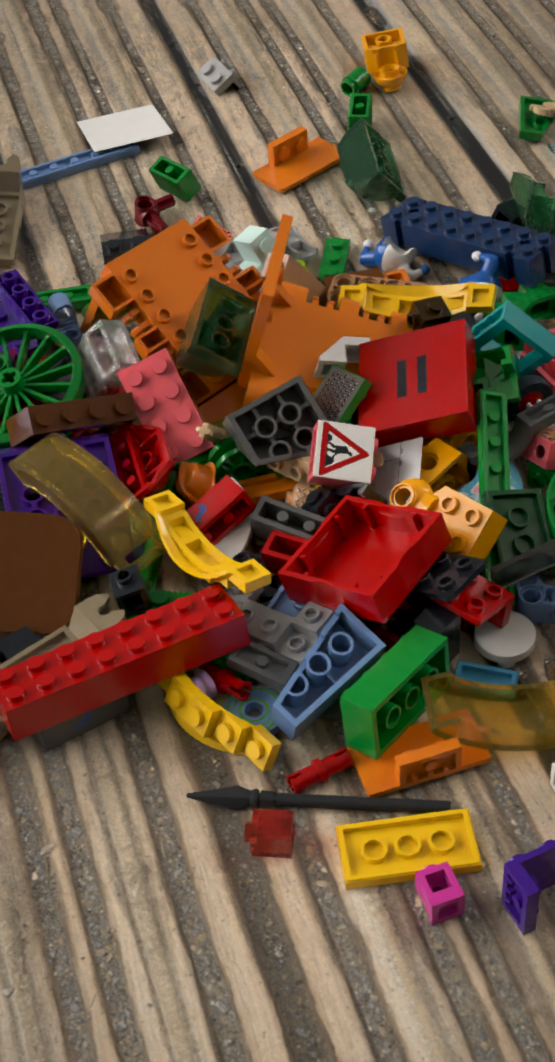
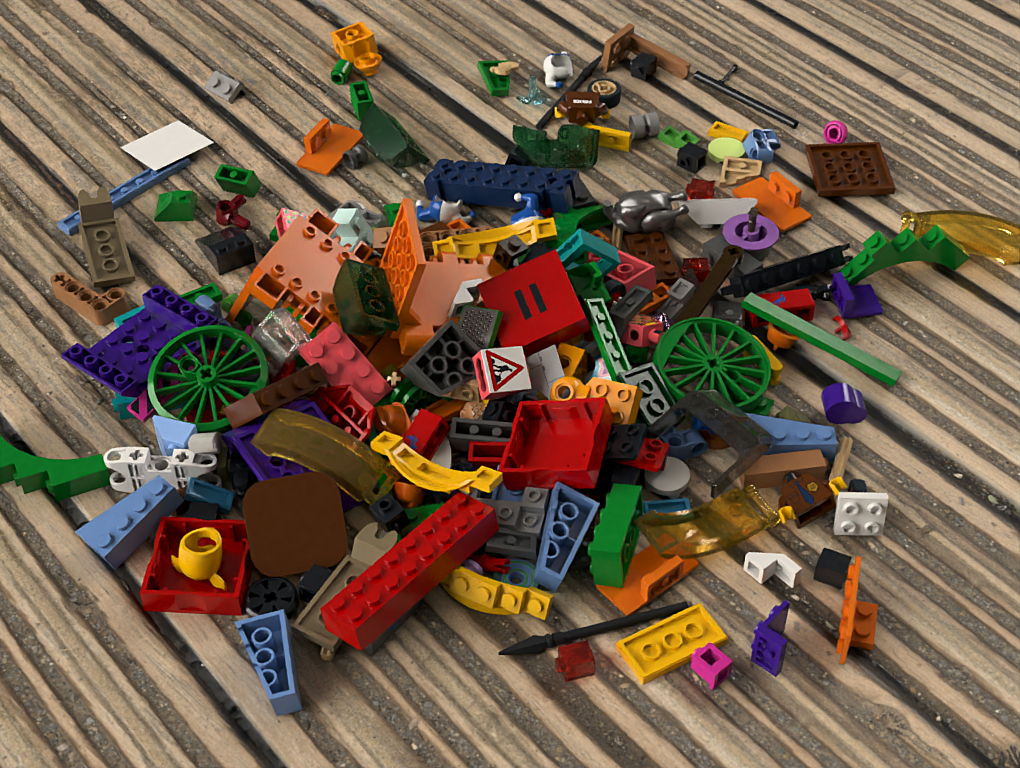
camera: 25 degrees left, 0 degrees up
red pin [286,747,354,794] -> none
none -> green slope [154,190,198,222]
none -> dark grey wheel [342,144,368,169]
none -> orange piece [386,474,429,508]

